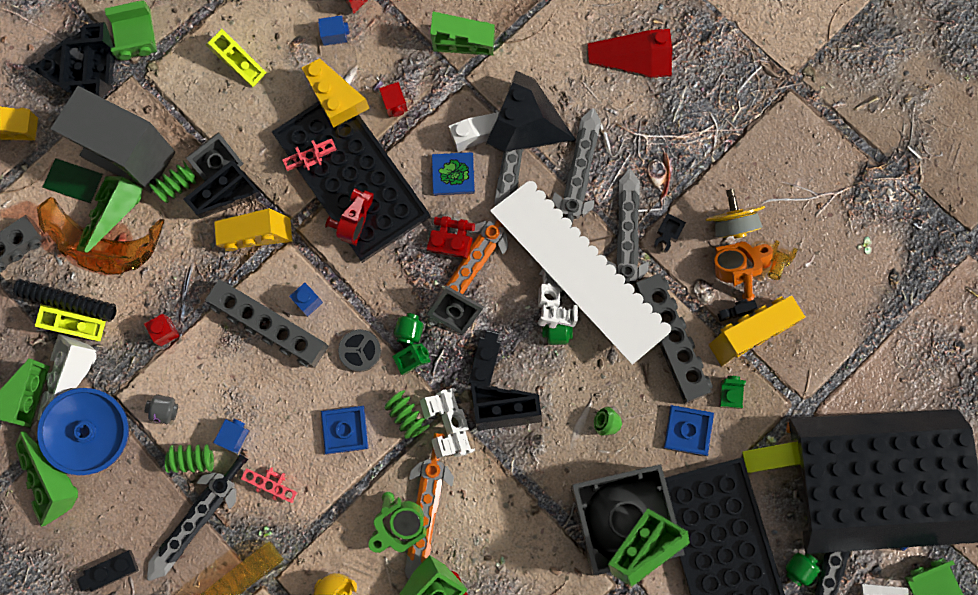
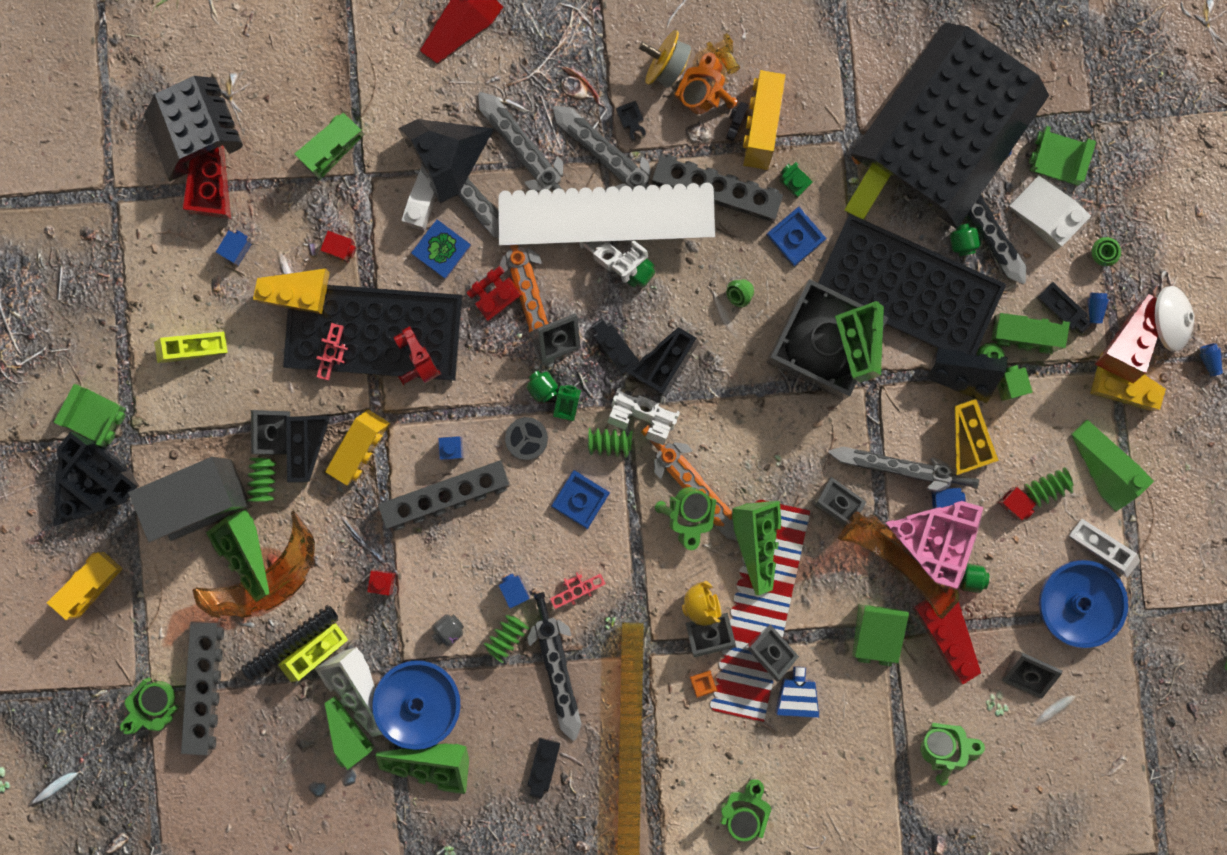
camera: 60 degrees left, 10 degrees up
dark green sticker [42,158,103,204] -> none

